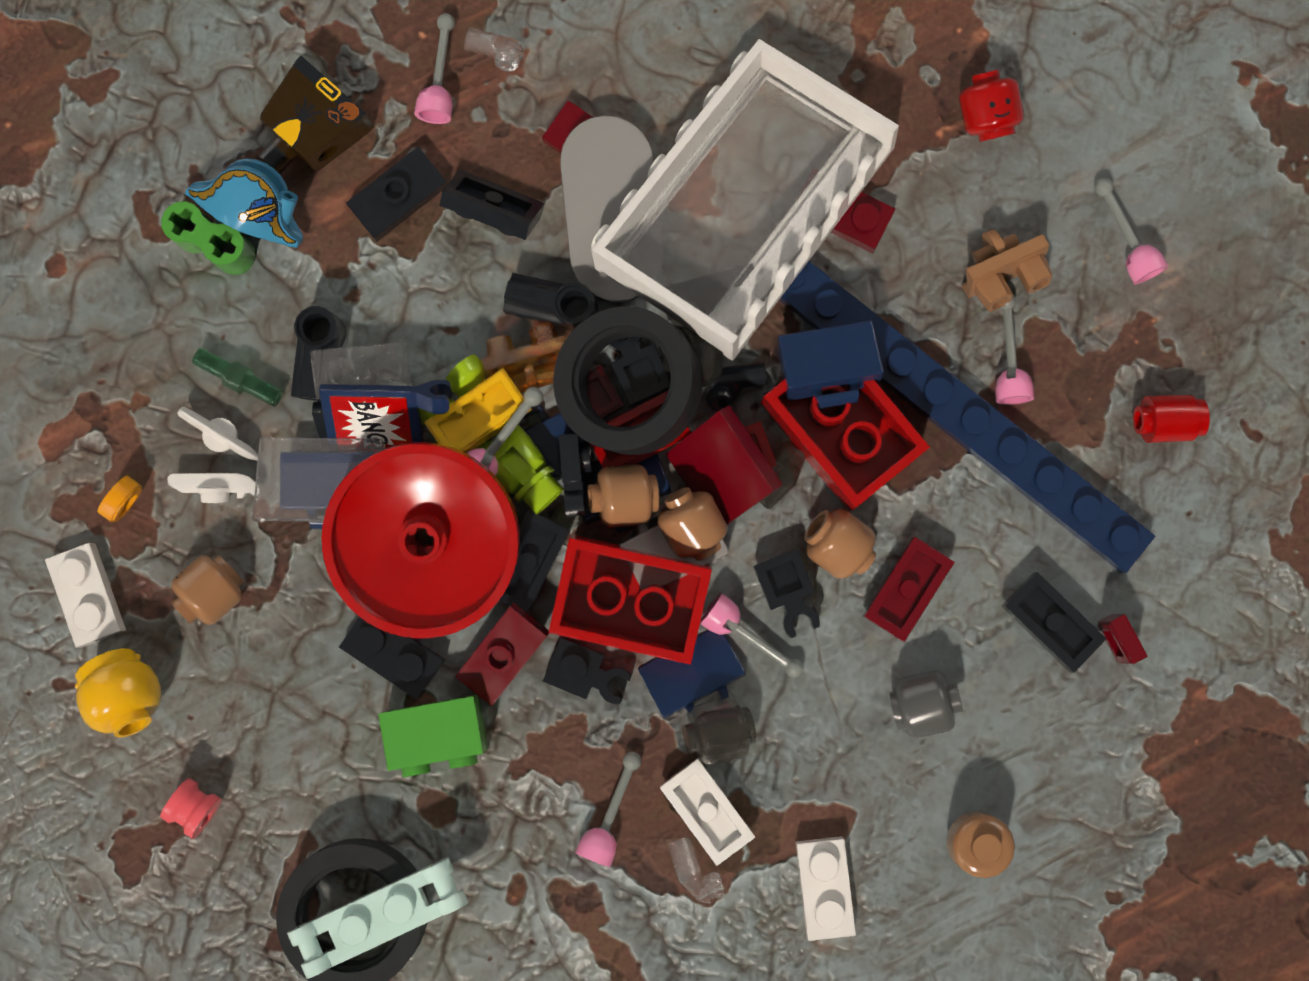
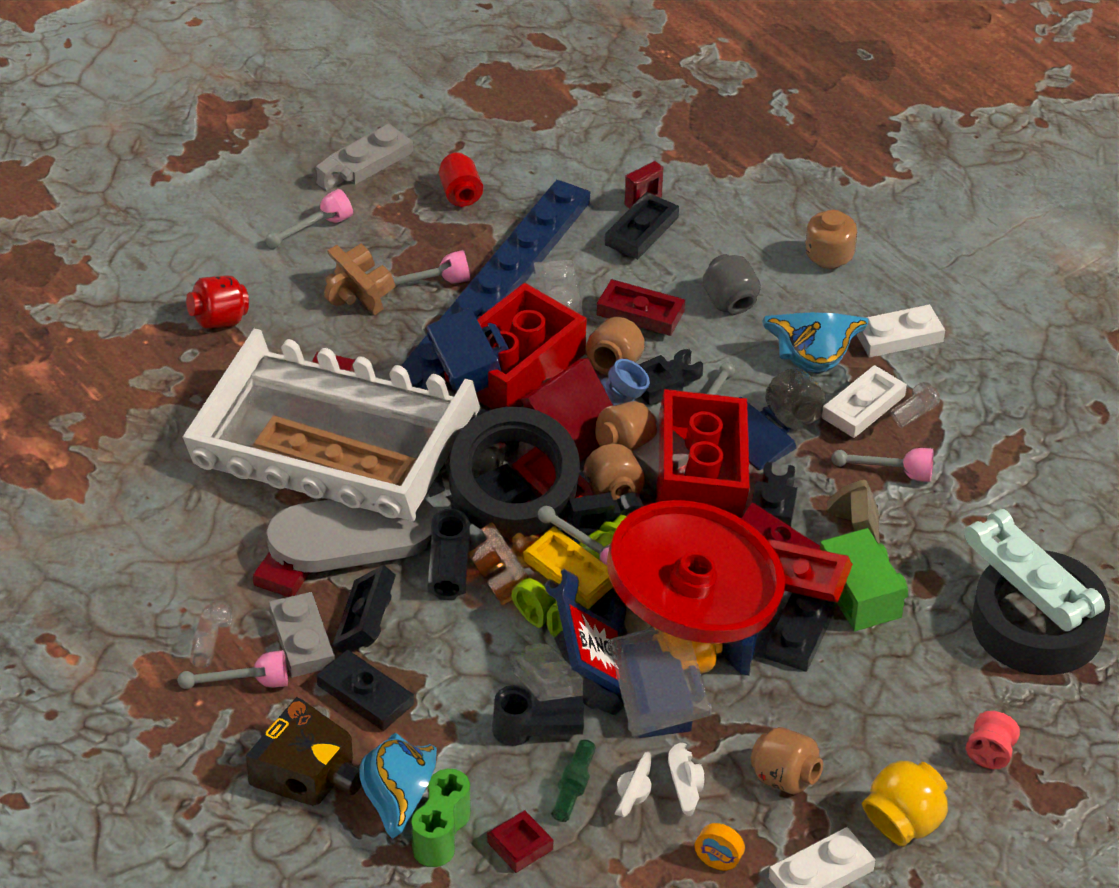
camera: 105 degrees left, 40 degrees down
none -> medium nougat tile [252,415,417,486]
none -> light grey plate [269,592,335,677]
none -> light grey hinge [316,123,413,191]
none -> dark red tile [487,810,554,873]
none -> clear plate [534,260,583,316]
none -> medium blue wheel [600,359,650,406]
none -> dark azure hat [762,312,869,373]
none -> red plate [768,539,853,603]
none -> dark tan tile [827,480,880,543]

